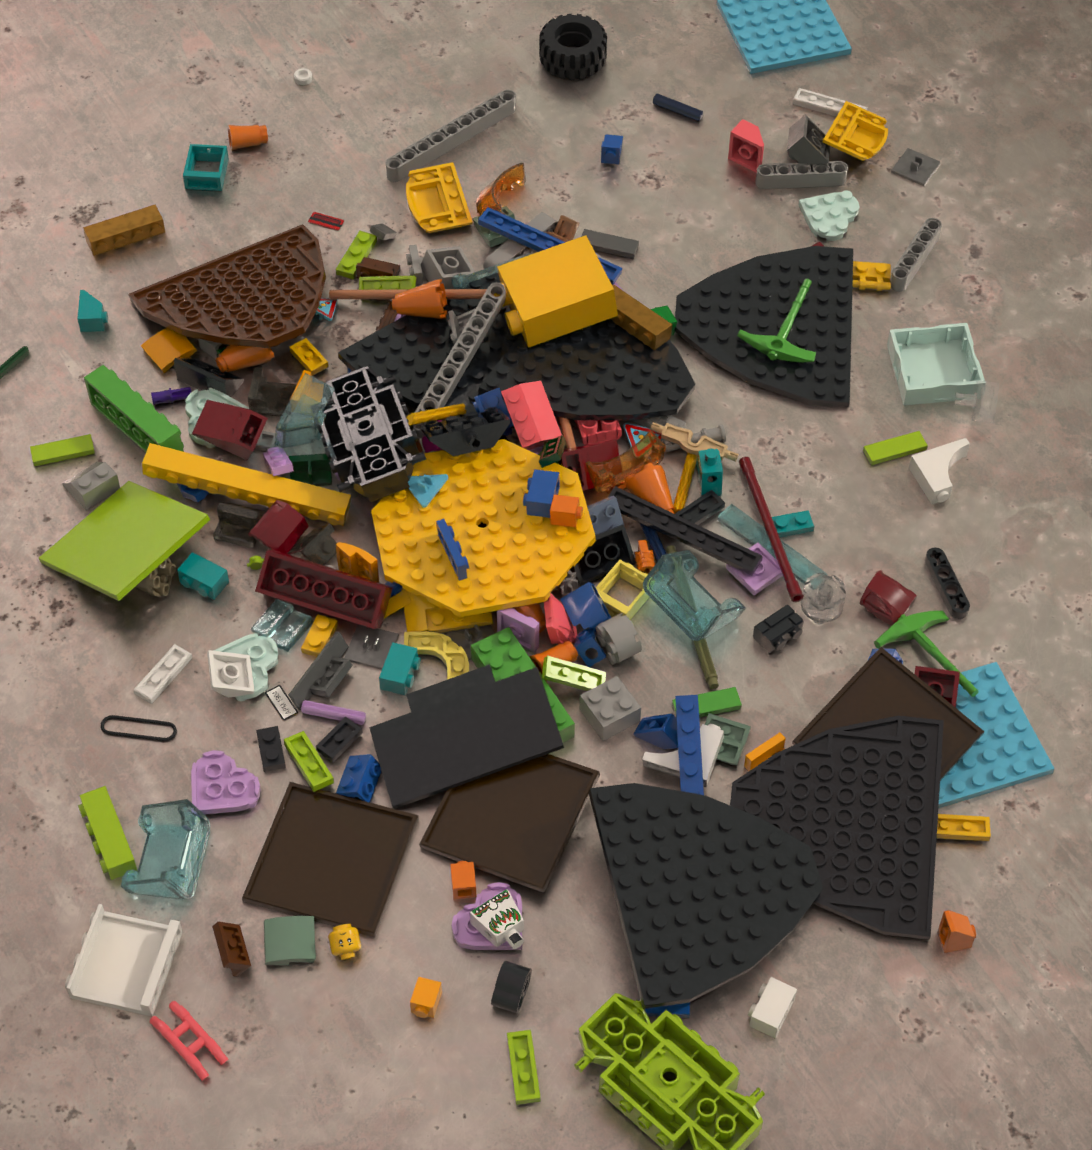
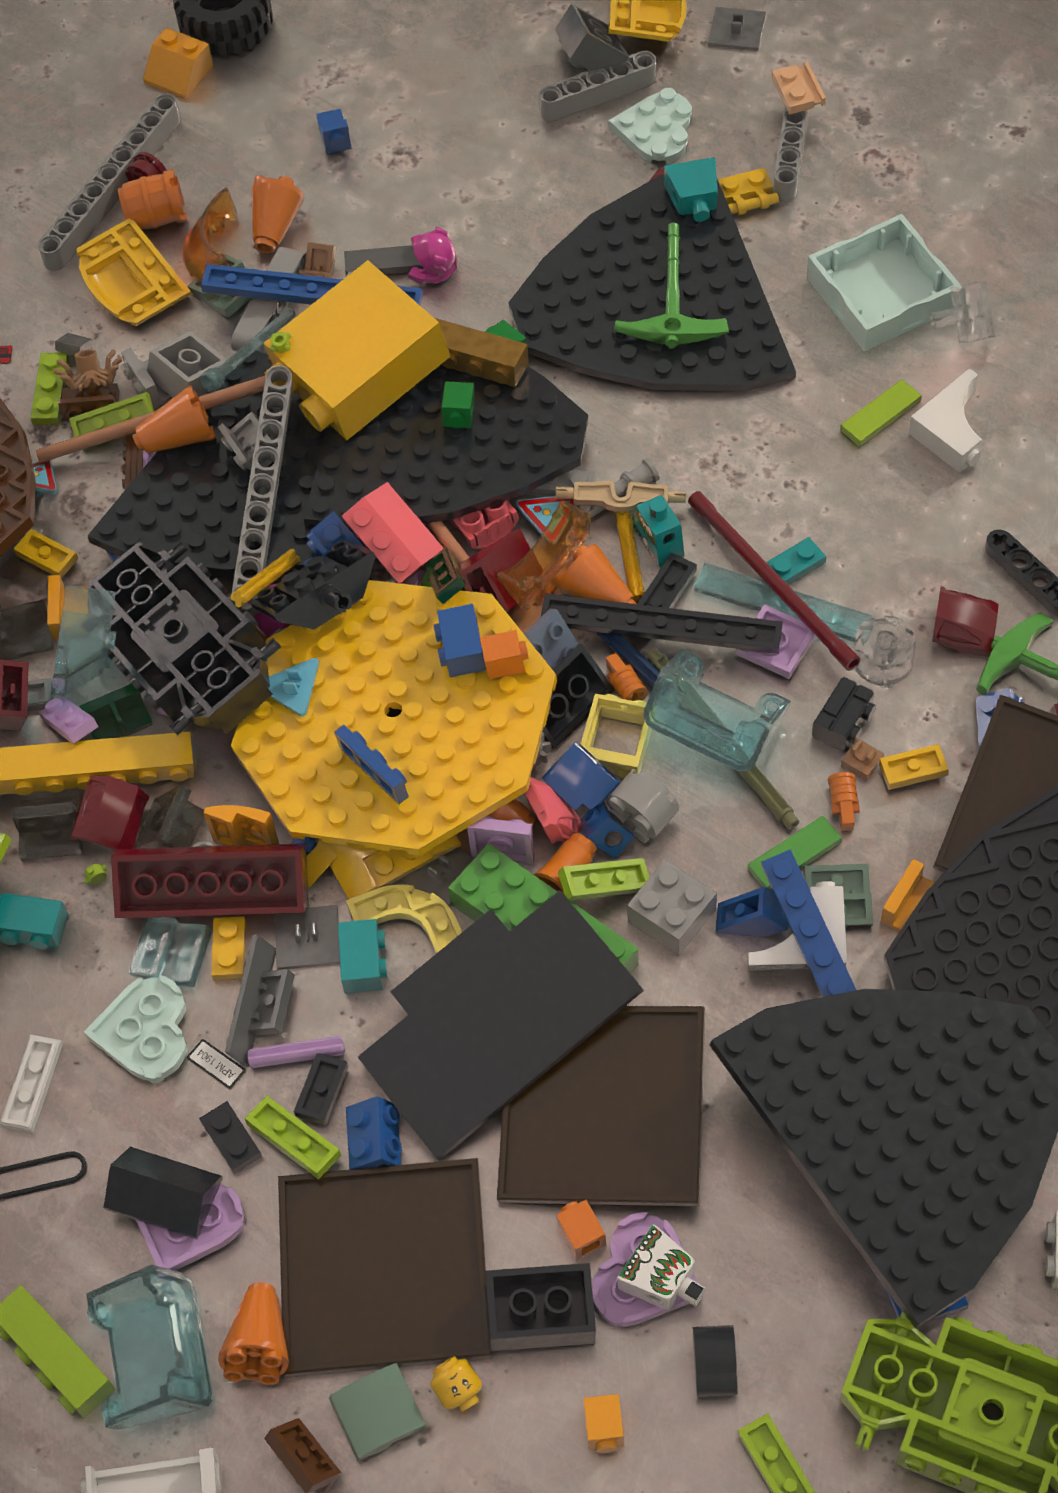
camera: 15 degrees left, 5 degrees up
white slope [207,650,254,698] -> none
dark blue axle [653,93,703,121] -> none
coral slope [728,119,764,173] -> none
none -> medium nougat animal [54,349,122,391]
none -> black slope [103,1146,223,1239]
none -> orange piece [118,169,188,231]
none -> dark red wheel [125,152,167,181]
none -> light orange slope [143,28,213,99]
none -> orange cone [218,1282,289,1385]
none -> orange cone [251,175,304,254]
none -> lime piece [270,332,292,353]
none -> dark pink helmet [408,227,458,285]
none -> green brick [442,381,475,428]
none -> black brick [486,1263,596,1351]
none -> teal torso [664,157,718,222]
none -> light nougat plate [772,62,826,115]
none -> orange hinge [828,772,860,831]
none -> medium nougat tile [841,739,884,781]
none -> yellow plate [879,744,949,790]

